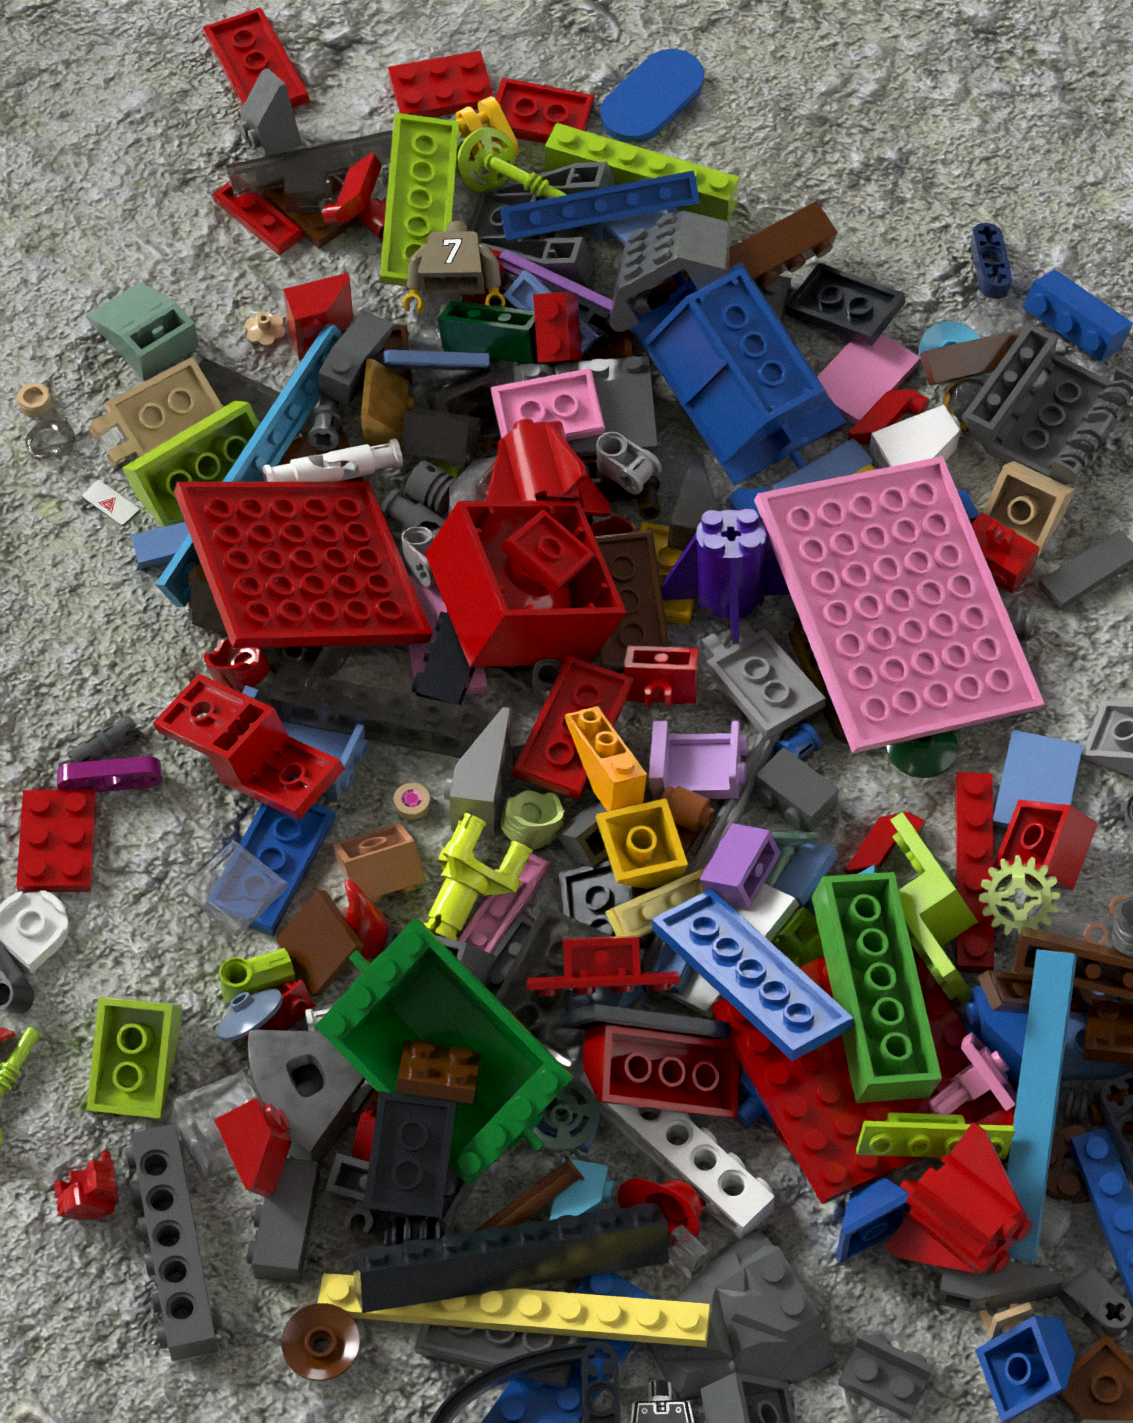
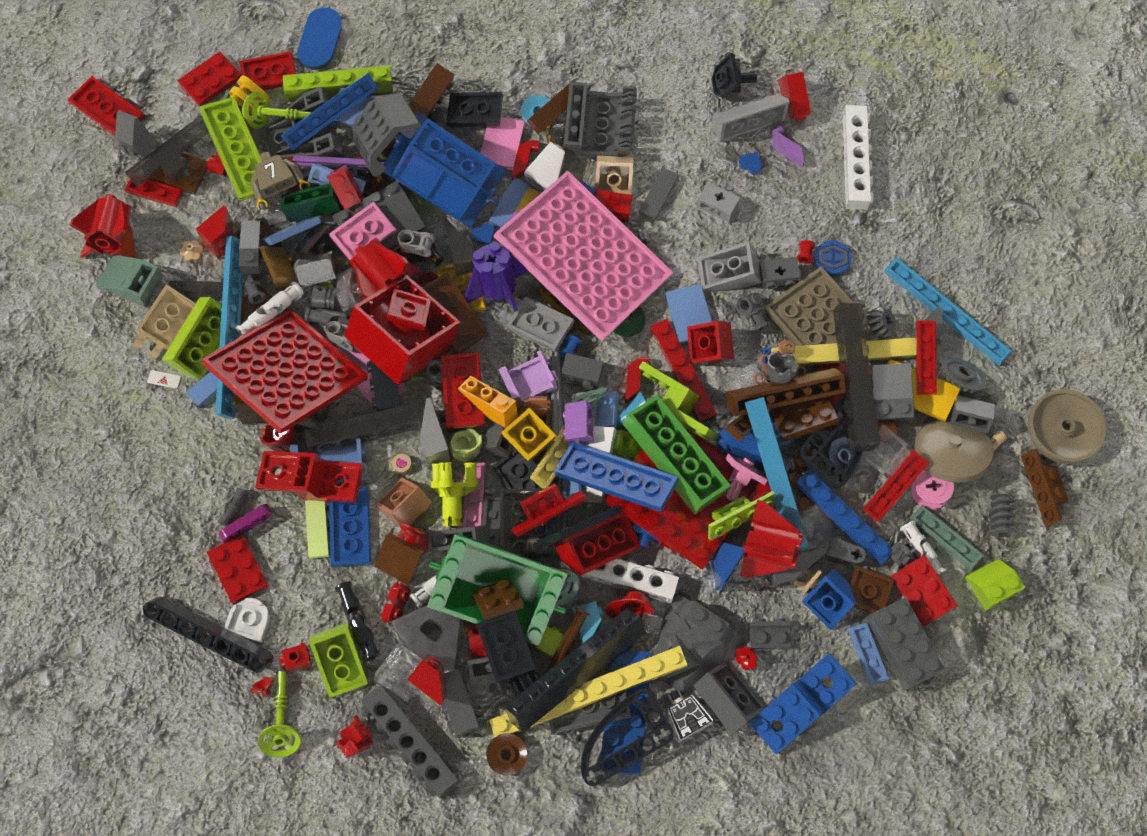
camera: 30 degrees left, 10 degrees up
tan tile [17,383,52,417] -> none
clear smoke piece [25,416,75,460] -> none
clear tile [182,840,287,937] -> none
sand blue dish [217,989,283,1041] -> none
lime piece [219,948,295,1003] -> none
red piece [322,152,382,224] -> none
red brick [624,646,699,707] -> none
dark blue beam [970,223,1012,299] -> none
yellowish green gear [979,855,1060,935] -> none
blue brick [1022,269,1133,362] -> none
none -> red brick [70,194,136,258]
none -> red brick [279,642,312,673]
none -> yellowish green tile [305,500,329,559]
none -> black piece [335,581,381,661]
none -> lime brick [535,626,564,660]
none -> red plant [735,646,758,670]

